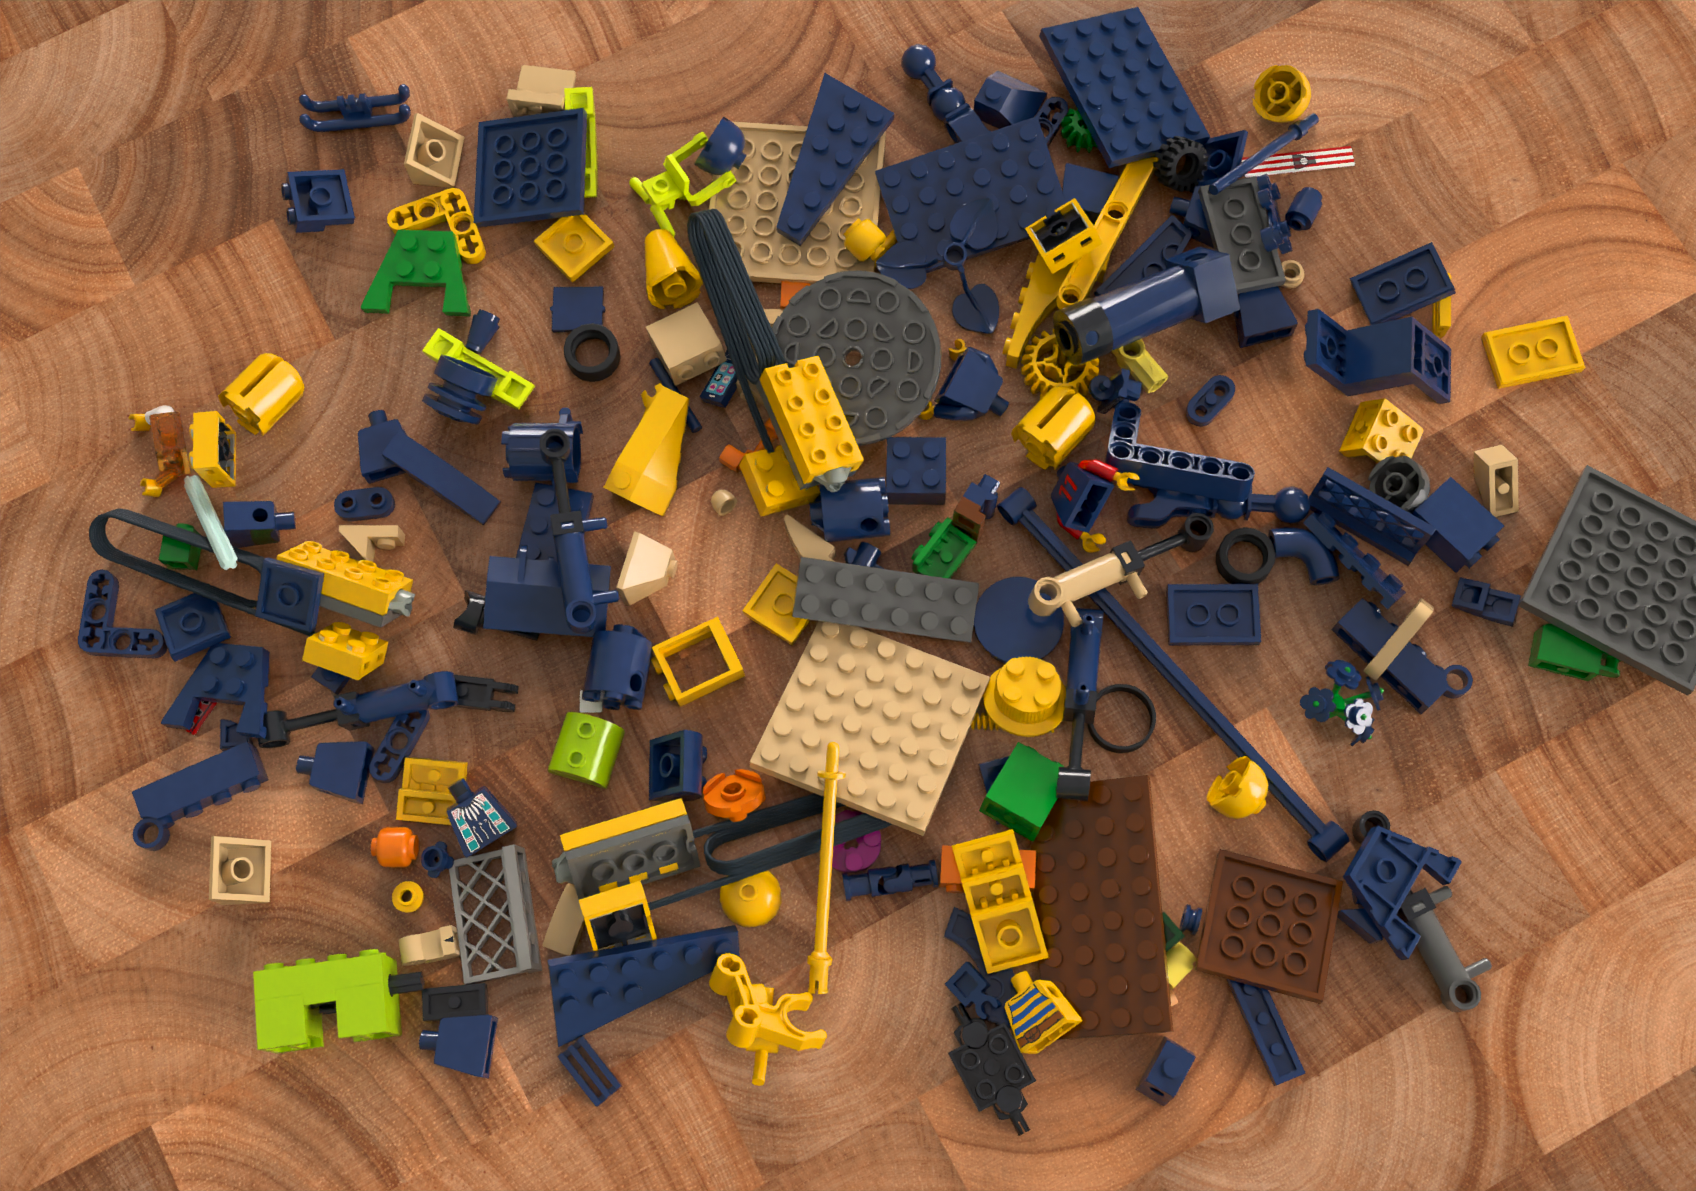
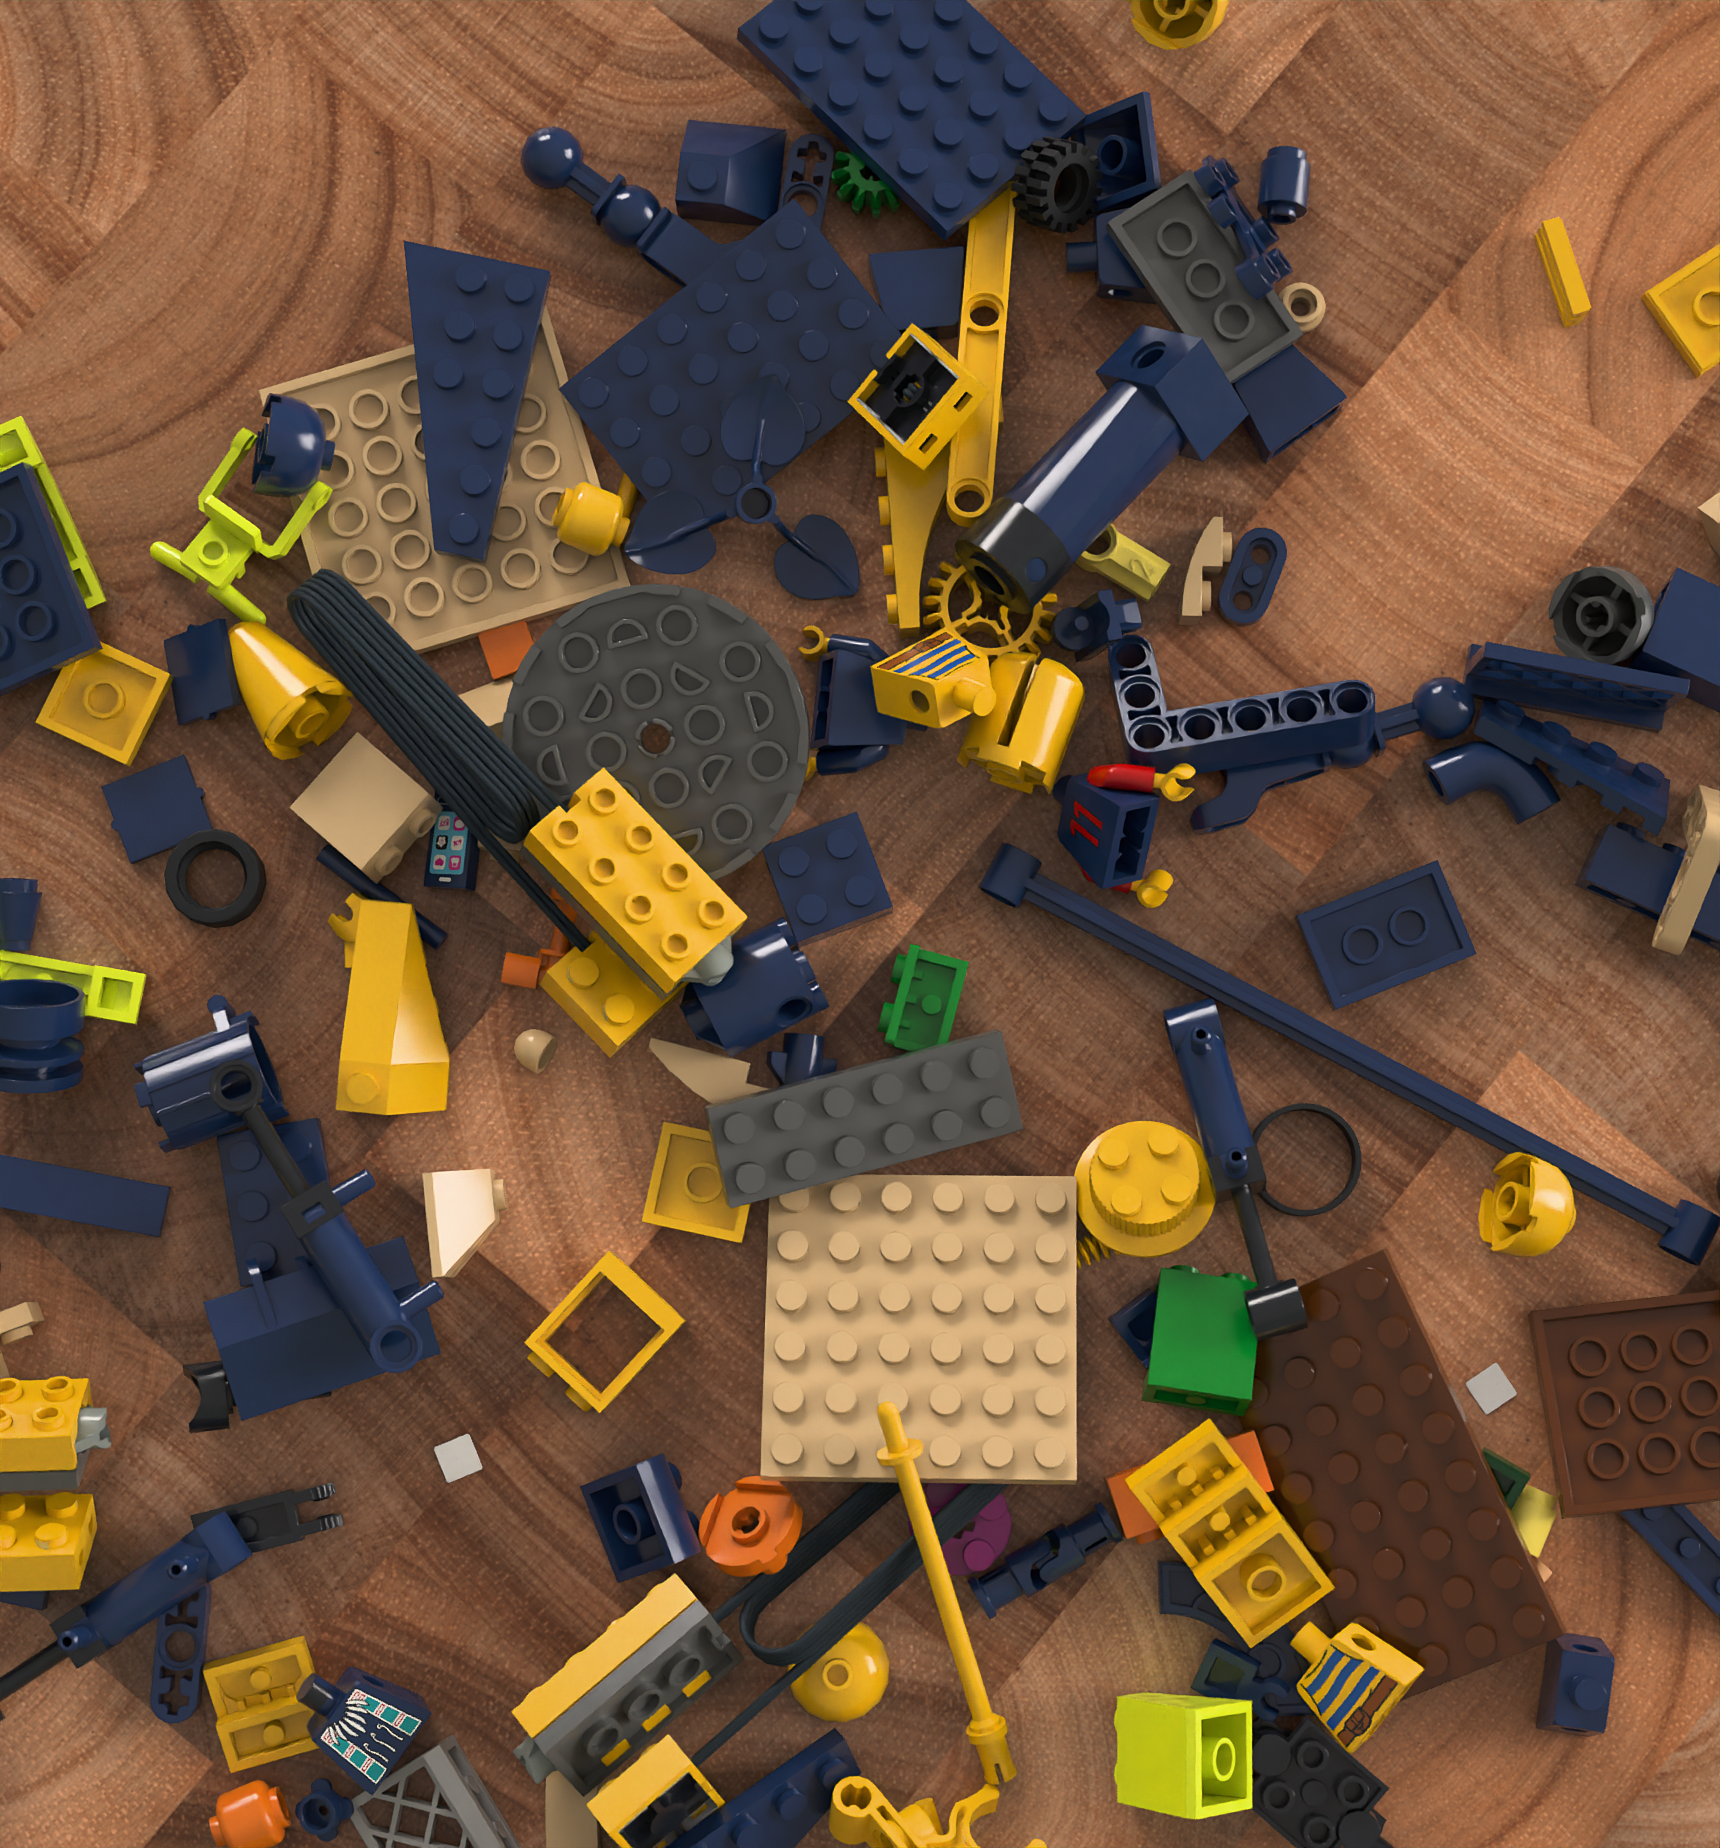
camera: 25 degrees left, 10 degrees up
dark blue torso [296,741,375,804] -> none
lime brick [548,712,625,789] -> none
dark blue cylinder [582,624,653,710] -> none
hips [952,474,1000,544] -> none
dark blue tile [974,577,1064,664] -> none
tan piece [1028,513,1214,627] -> none
dark blue wing [1094,214,1193,296] -> none
dark blue bush [1179,904,1202,936] -> none
dark blue bar [1208,113,1319,195] -> none
black tyre [1215,527,1276,584] -> none
sticker [1242,146,1355,178] -> none
dark blue plant [1300,660,1384,746] -> none
dark blue bracket [1304,309,1451,404] -> none
yellow bracket [1339,398,1423,463] -> none
dark blue tile [1350,242,1456,325] -> none
none -> dark blue piece [163,618,241,726]
none -> yellow torso [870,629,996,728]
none -> neon yellow slope [1114,1692,1252,1820]
none -> tan slope [1177,517,1232,626]
none -> white sticker [1466,1363,1517,1414]

